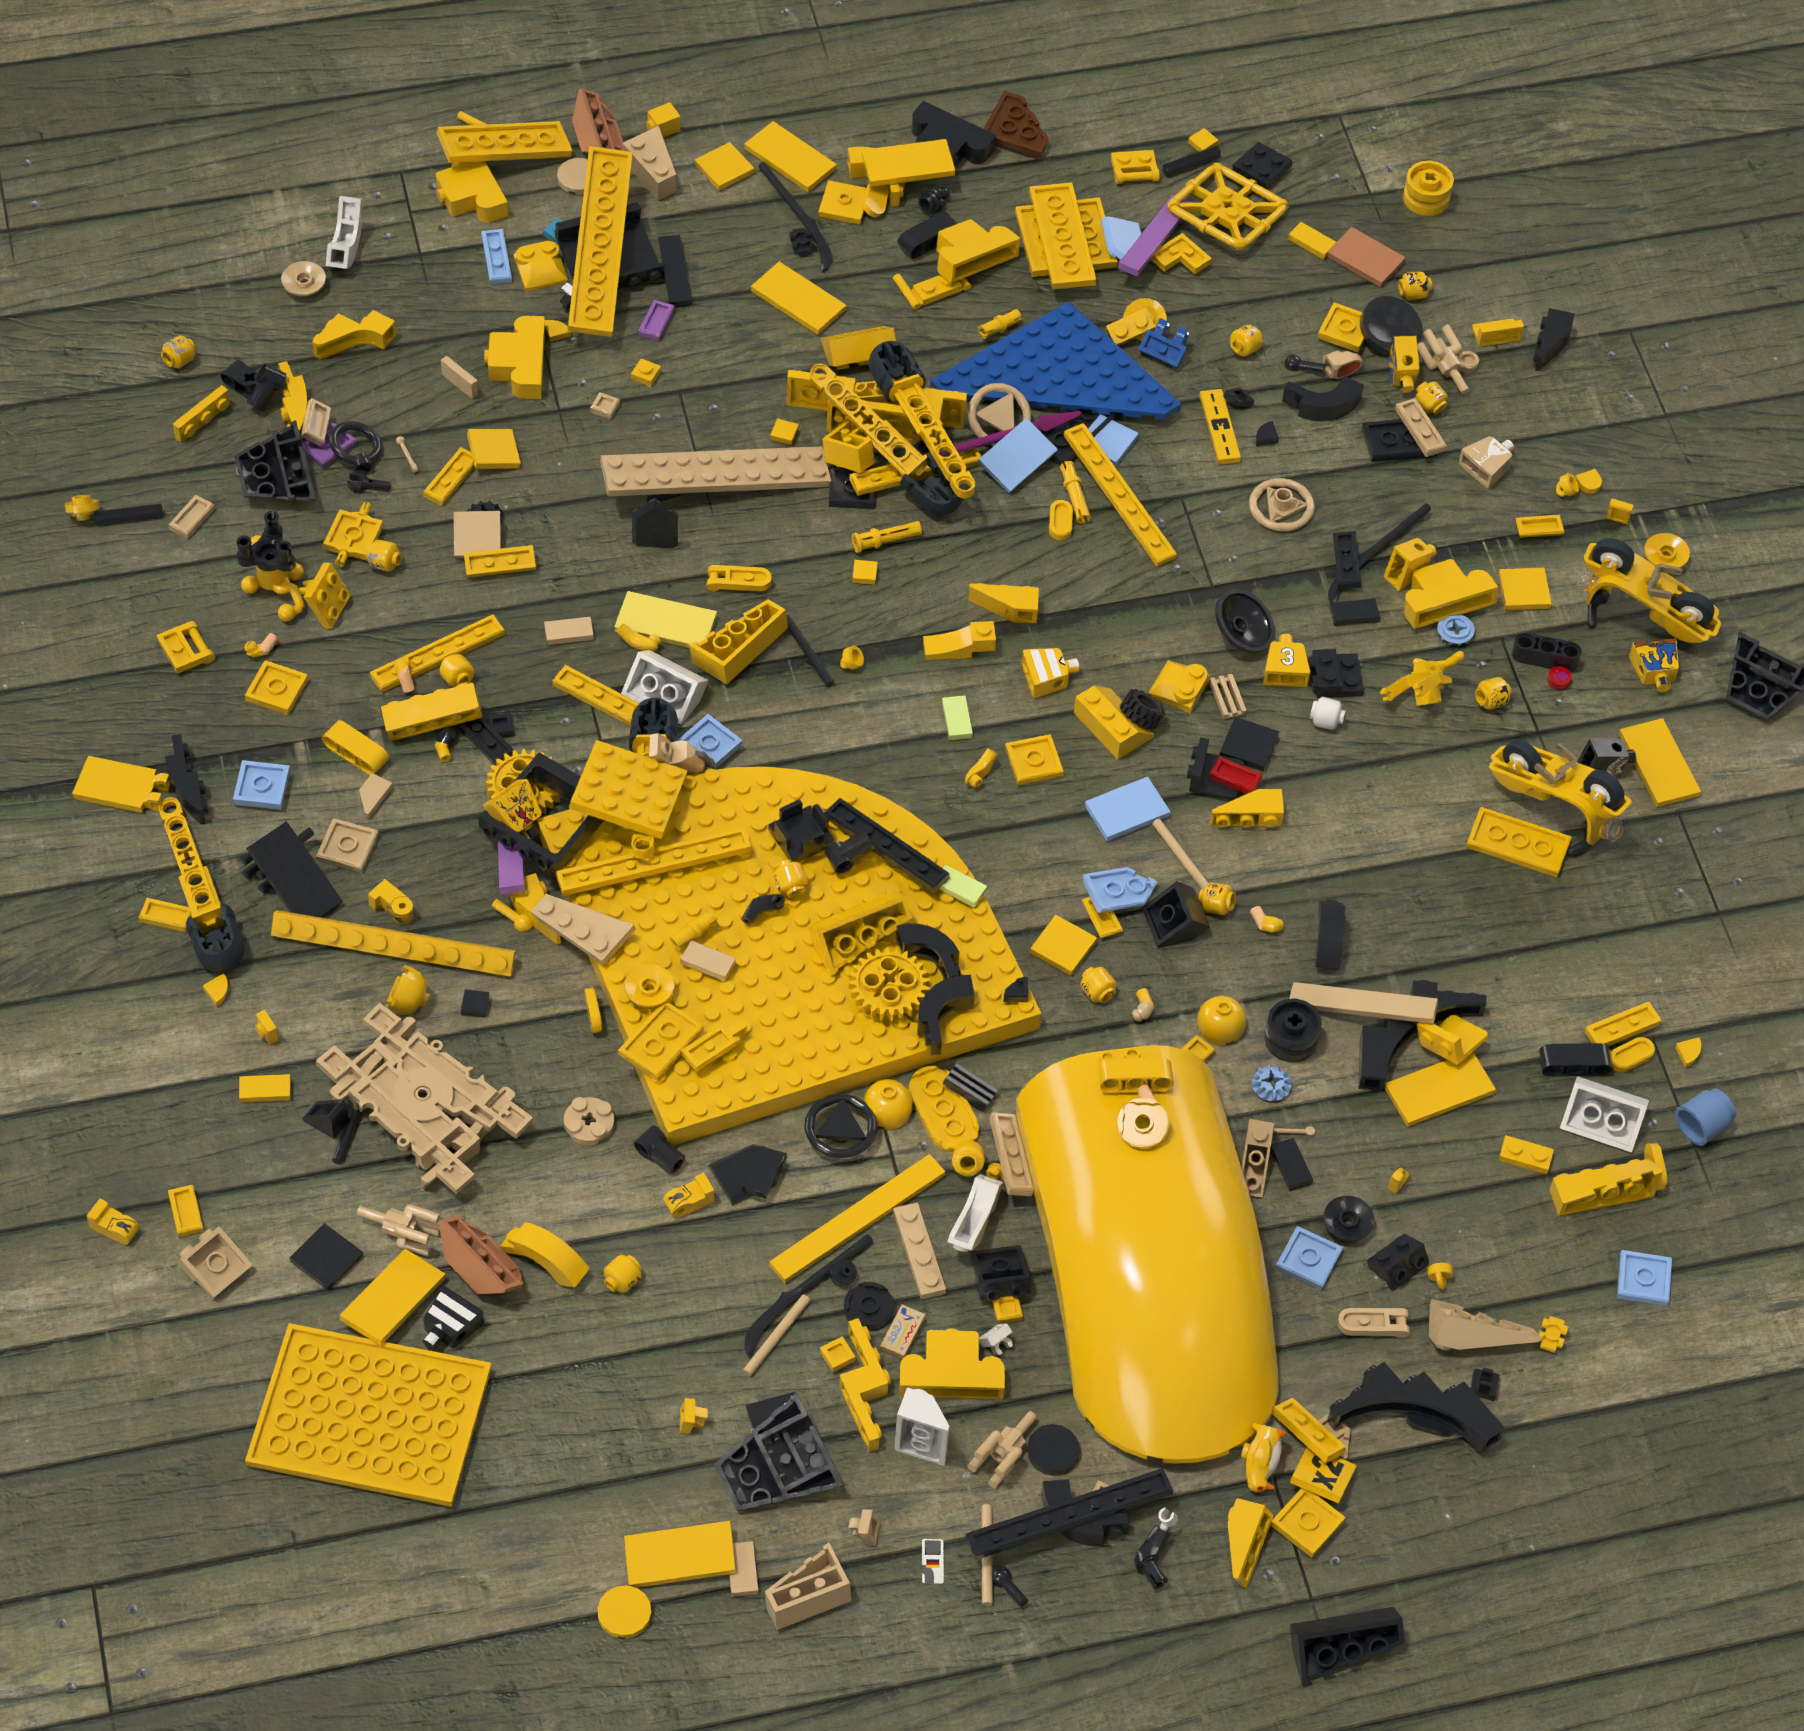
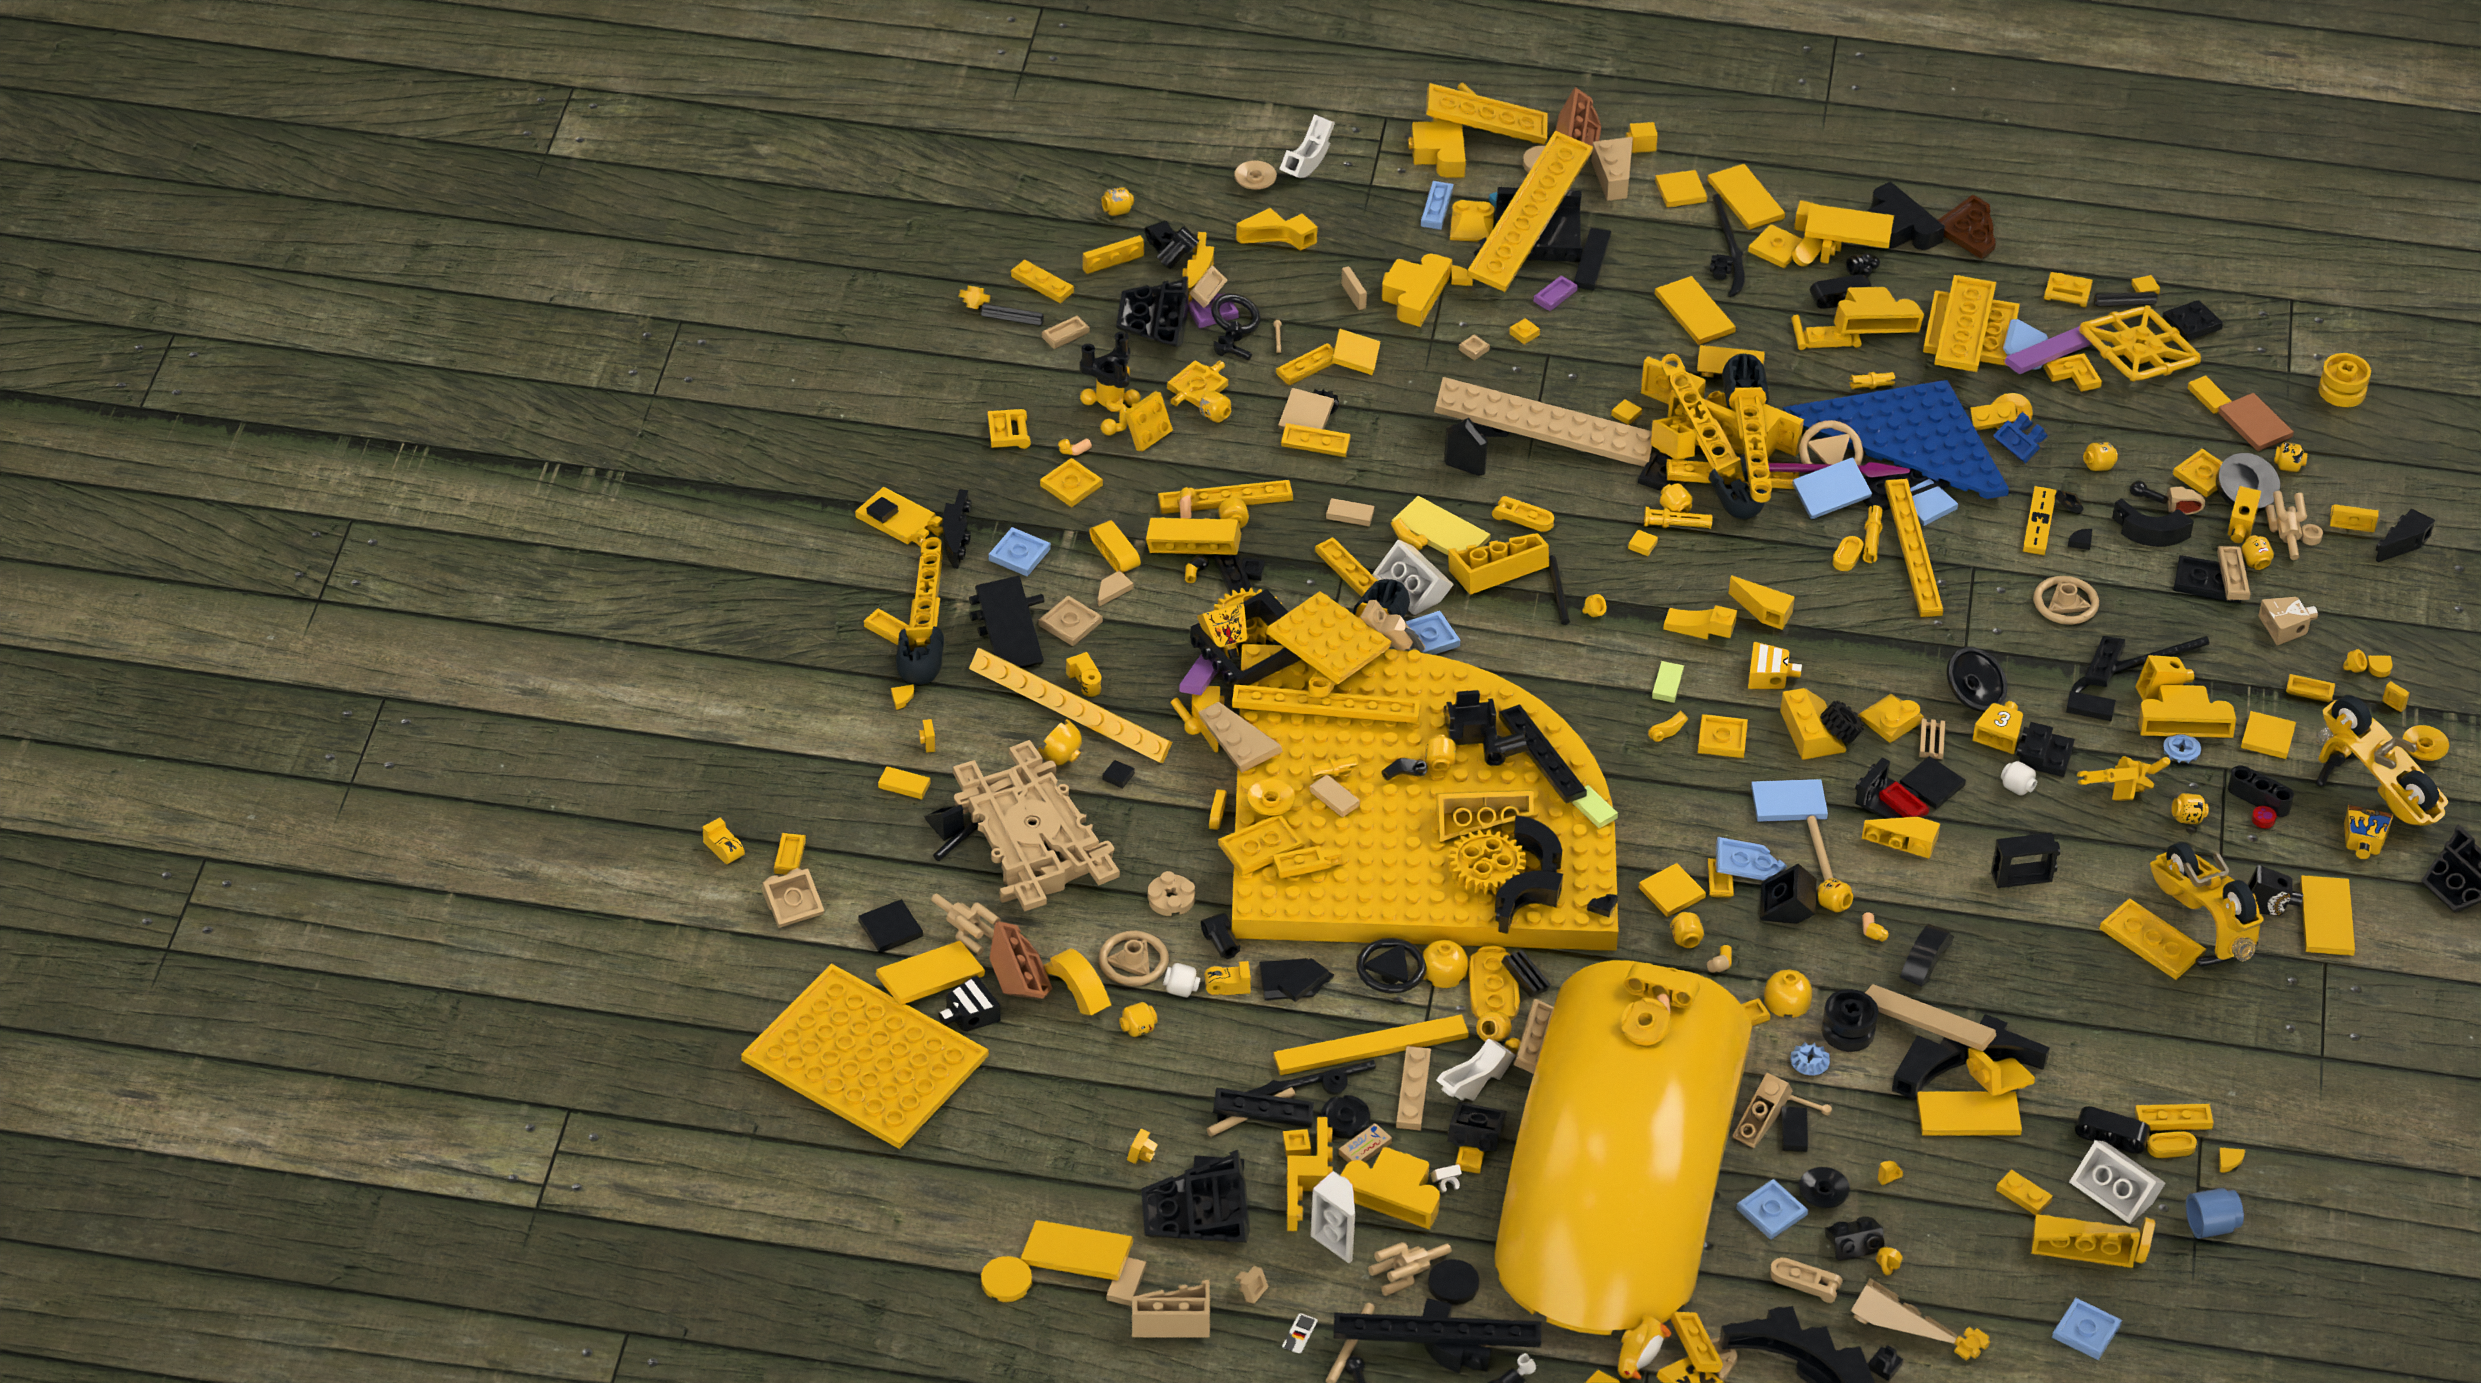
camera: 25 degrees right, 10 degrees down
none -> black tile [866,497,898,523]
none -> yellow plate [1011,259,1074,303]
none -> tan piece [1099,931,1169,986]
none -> white head [1163,963,1200,998]
none -> black tile [1213,1087,1314,1128]
none -> yellow head [1659,484,1693,513]
none -> black window [1991,833,2060,888]

